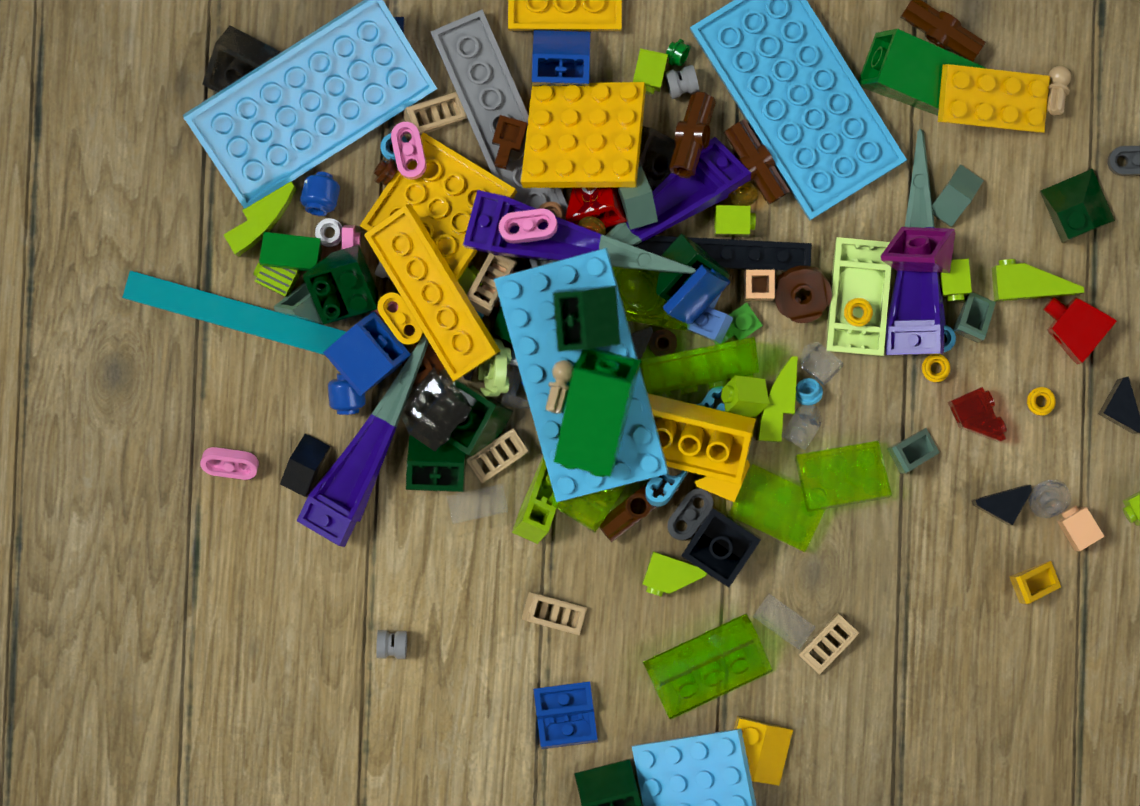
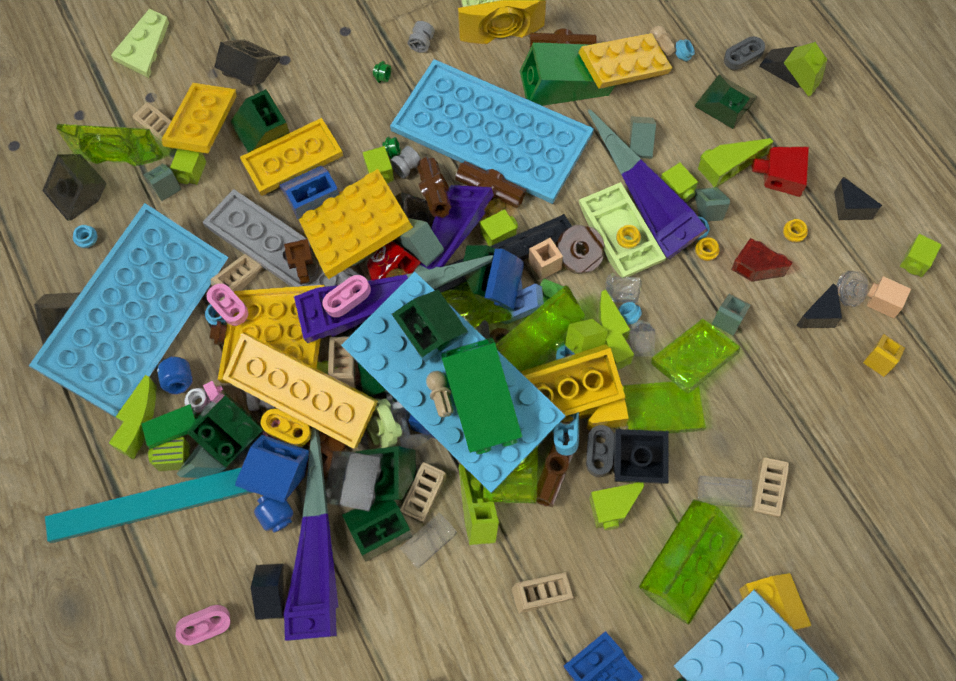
camera: 30 degrees left, 20 degrees down
magenta slope [881,227,955,273] -> none
none -> medium azure plate [675,39,695,61]

